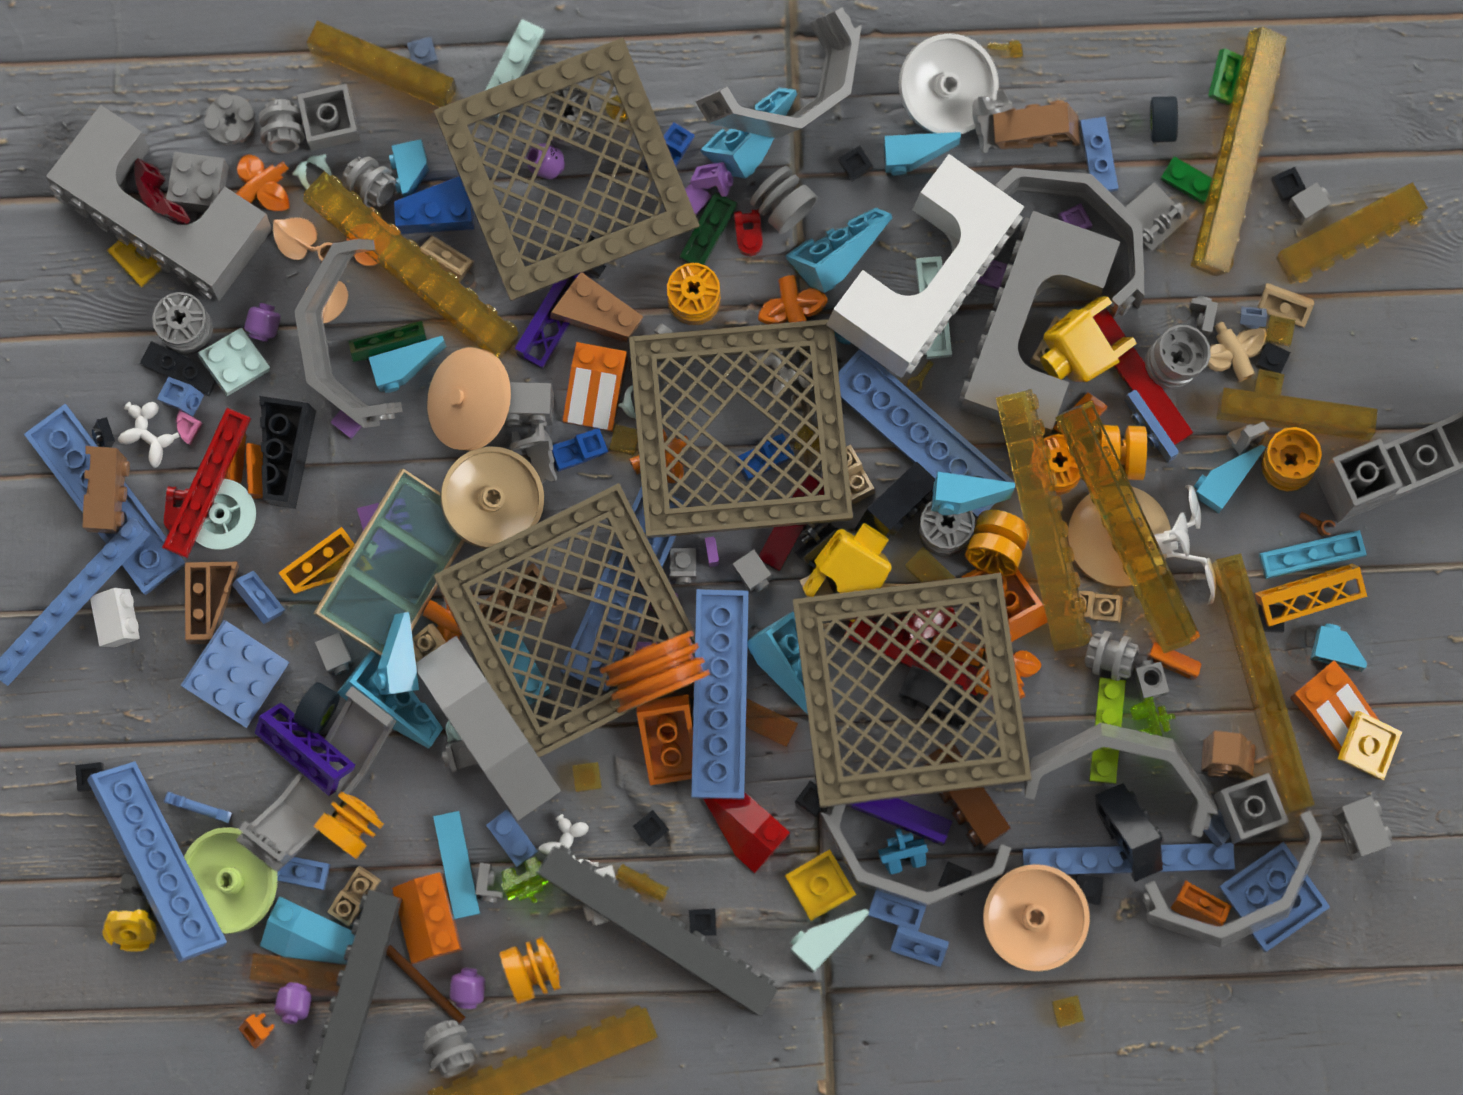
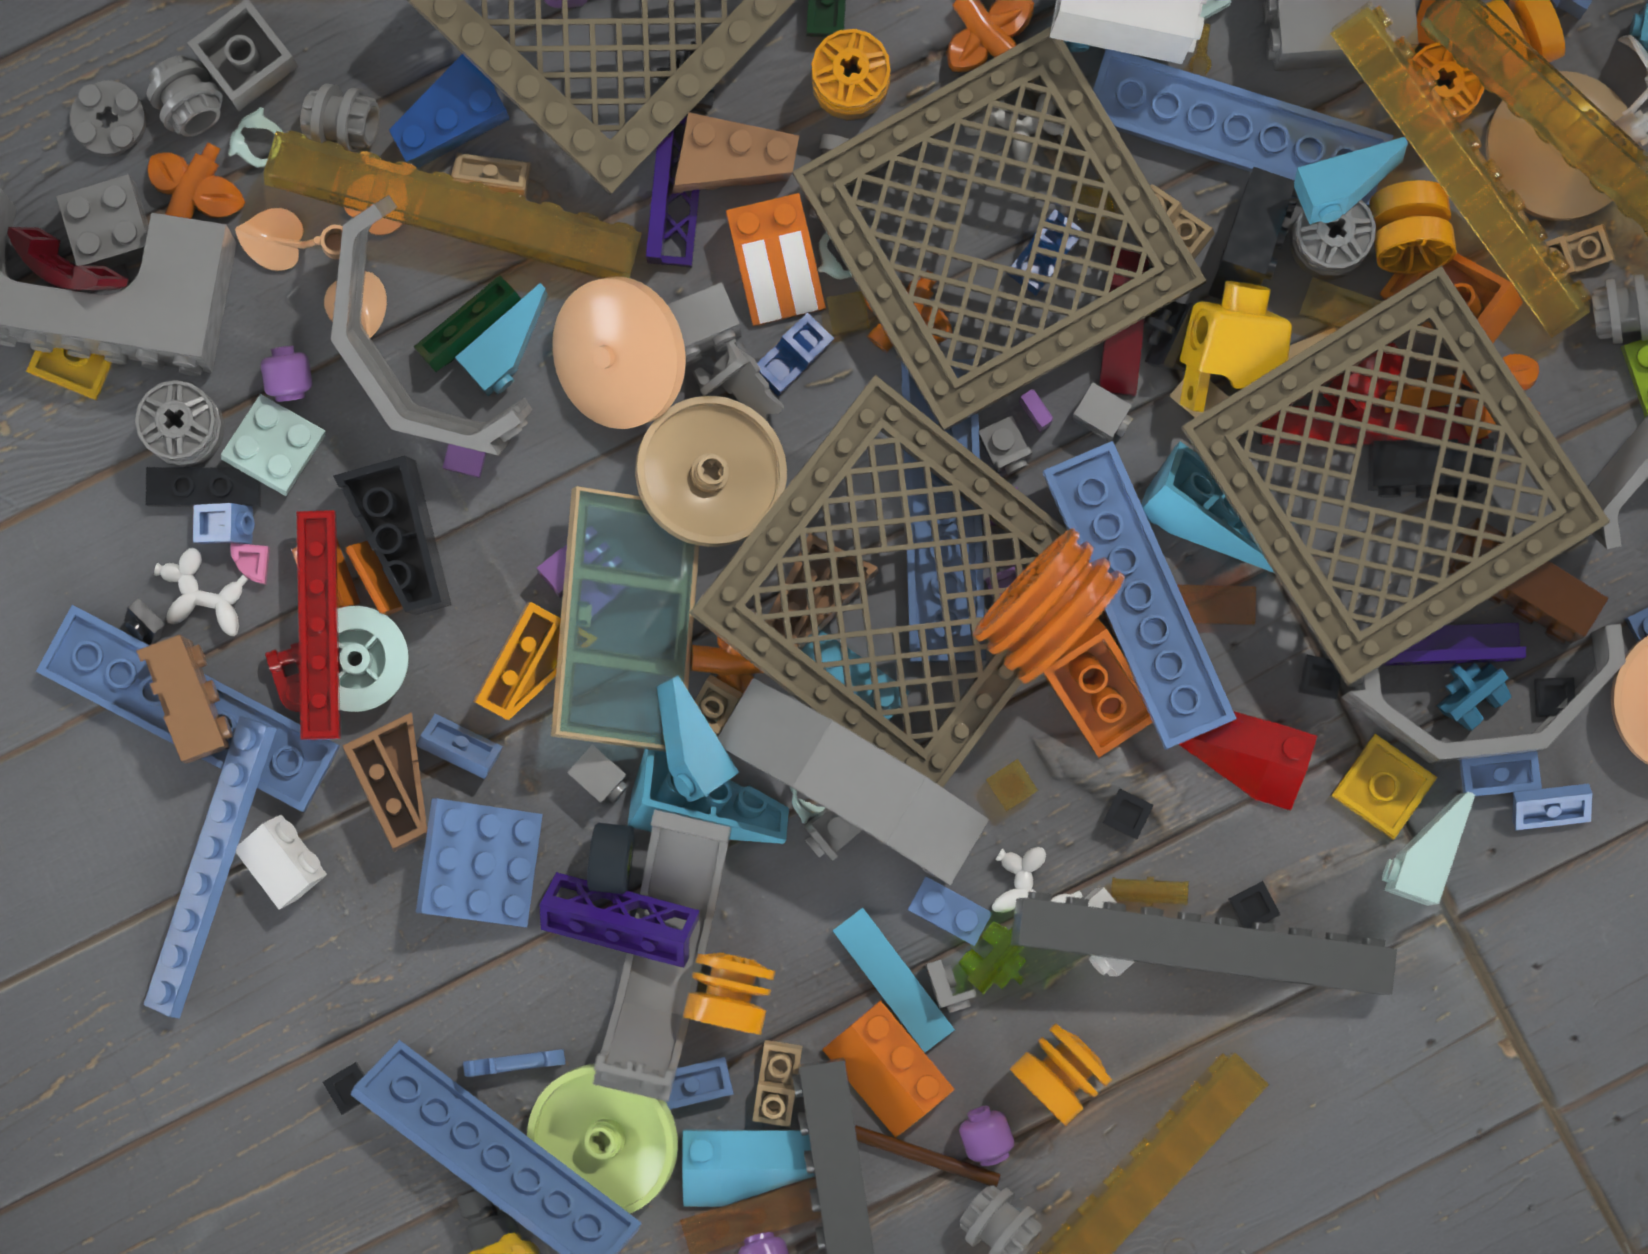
camera: 25 degrees left, 5 degrees up
medium azure slope [389,139,429,197] -> none

